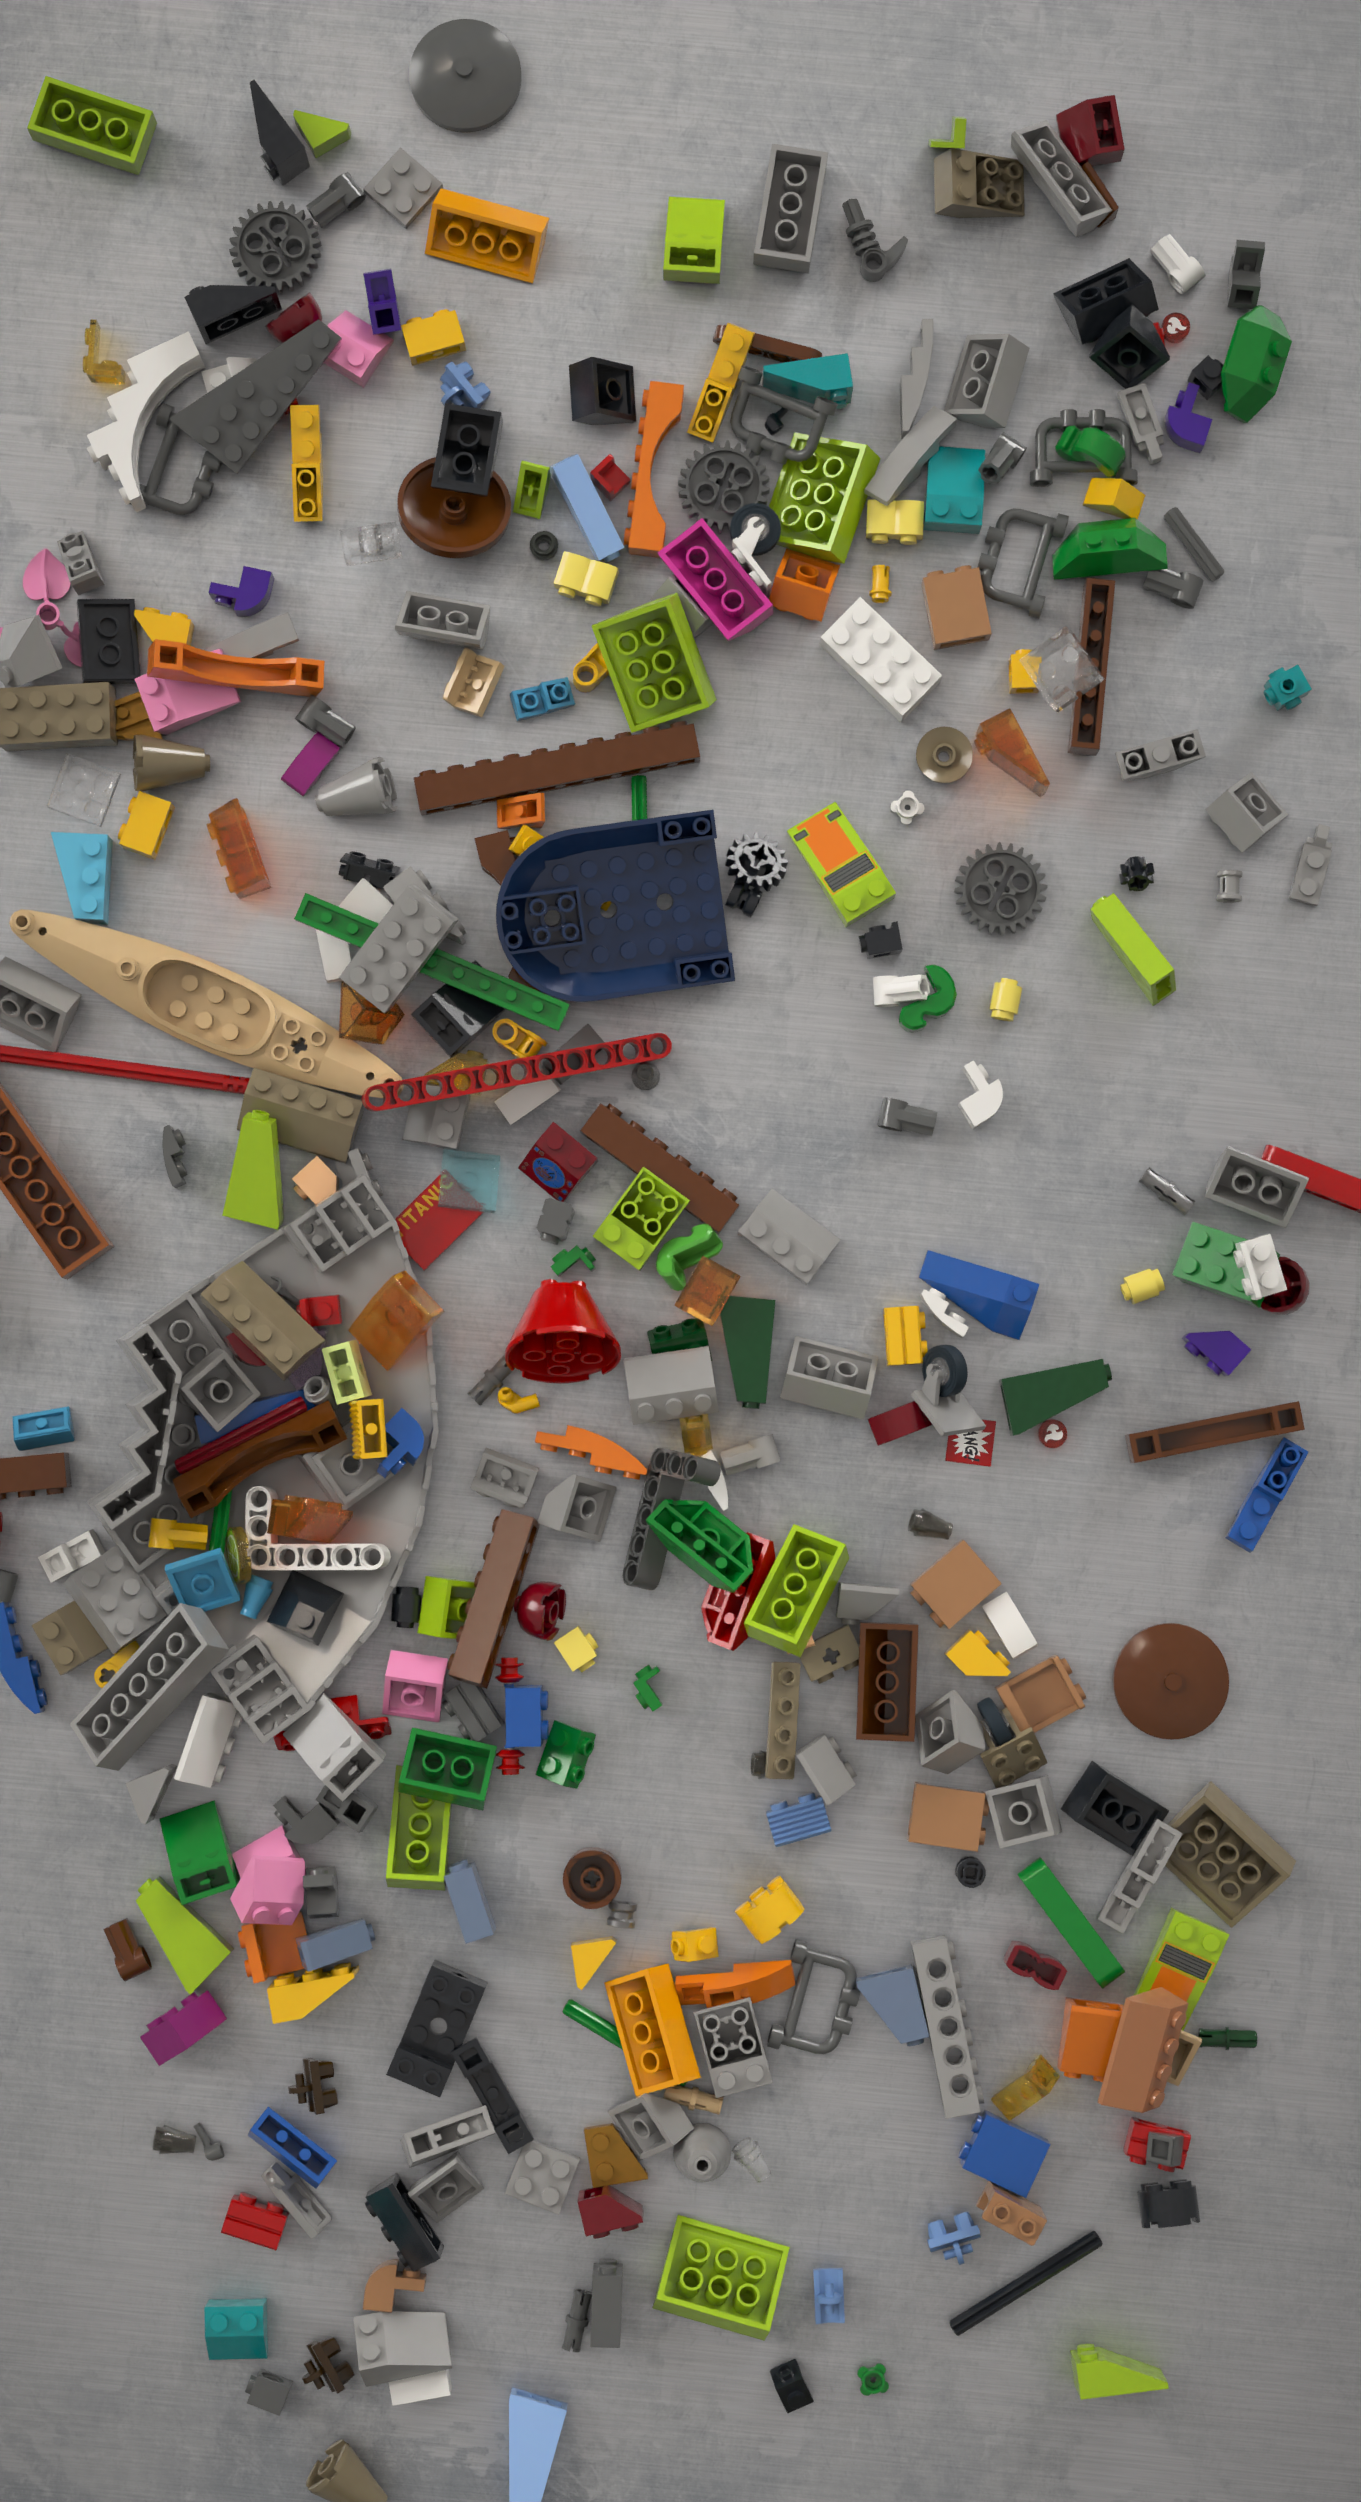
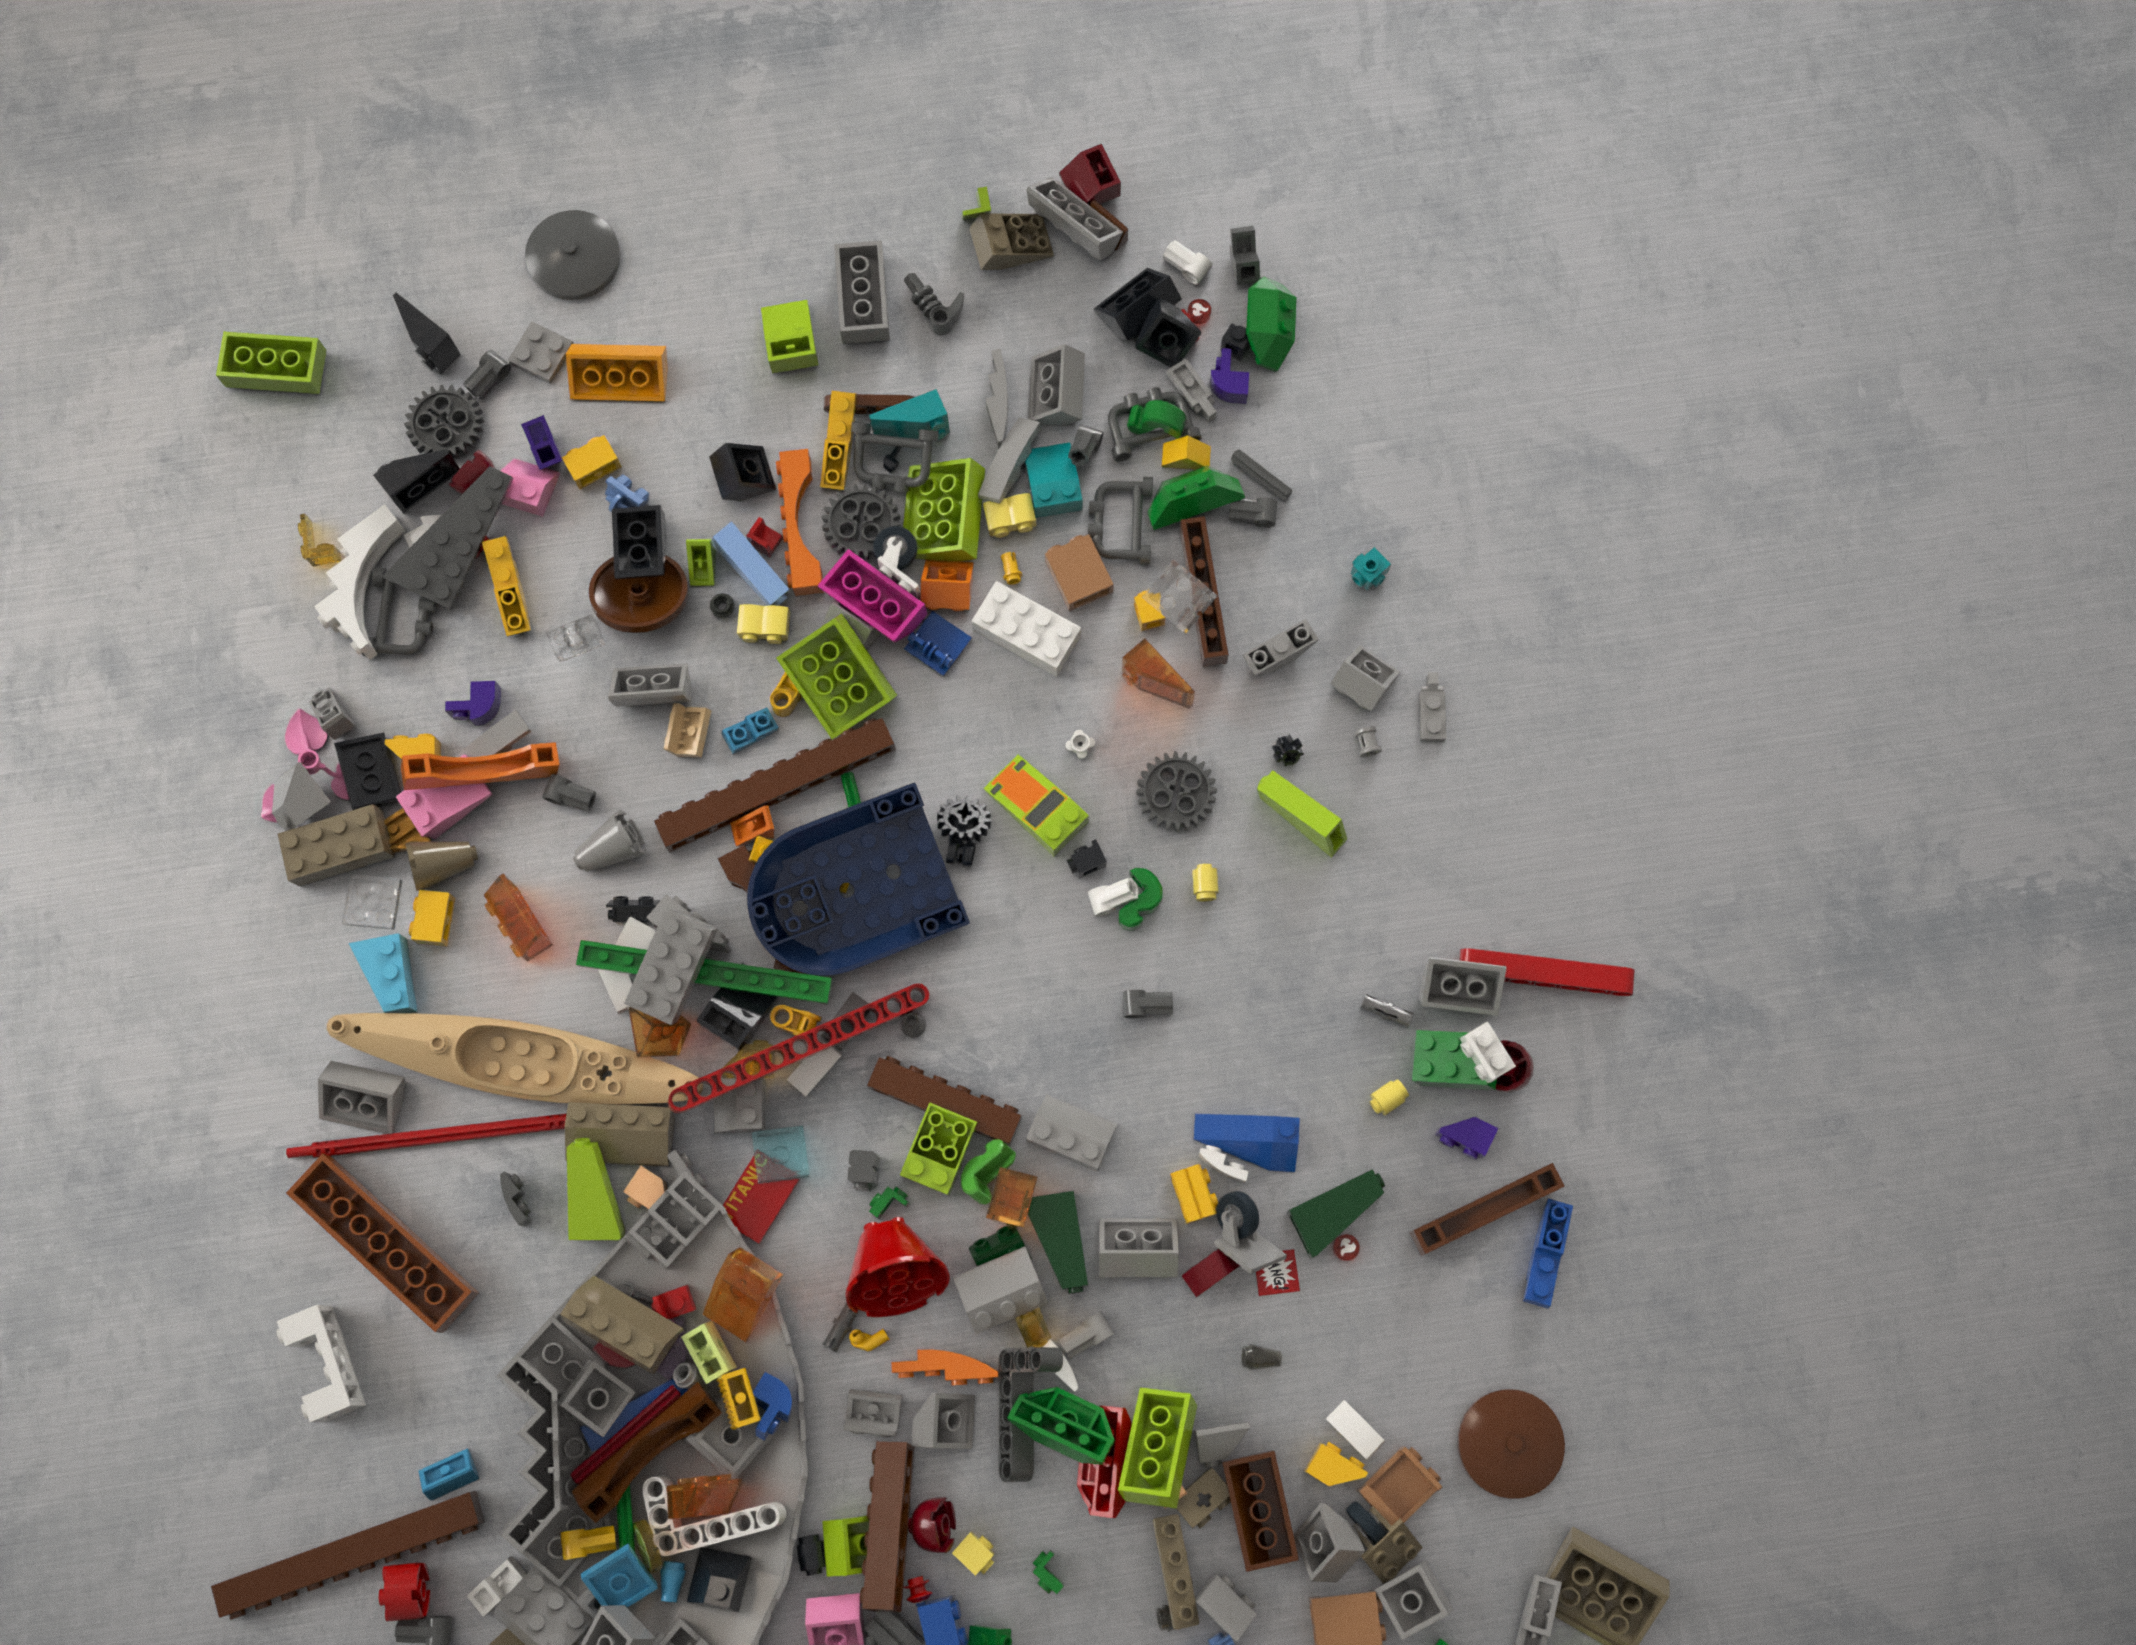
camera: 15 degrees left, 10 degrees down
magenta slope [281,732,340,797] -> none
lime slope [293,110,351,158] -> none
dark red slope [518,1121,598,1202] -> none
medium nougat brick [910,1539,1002,1629] -> none
dark tan dish [916,726,973,783] -> none
white brick [957,1060,1003,1130] -> none
black slope [1061,1761,1169,1856] -> none
none -> blue hinge [904,611,972,676]

